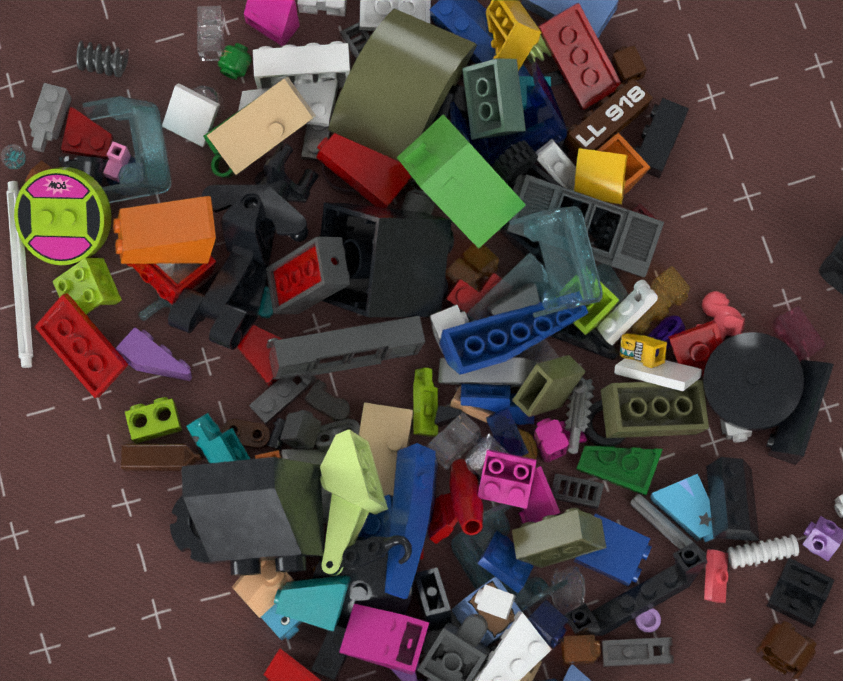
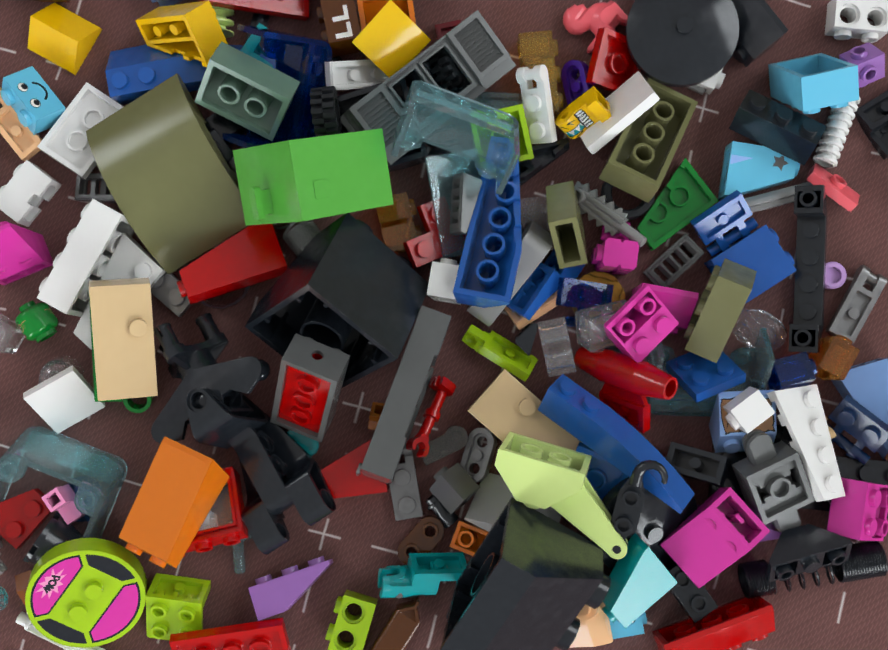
camera: 60 degrees left, 10 degrees up
none -> red piece [406,376,456,458]
none -> blue plate [690,190,759,257]
none -> medium azure piece [768,53,859,114]

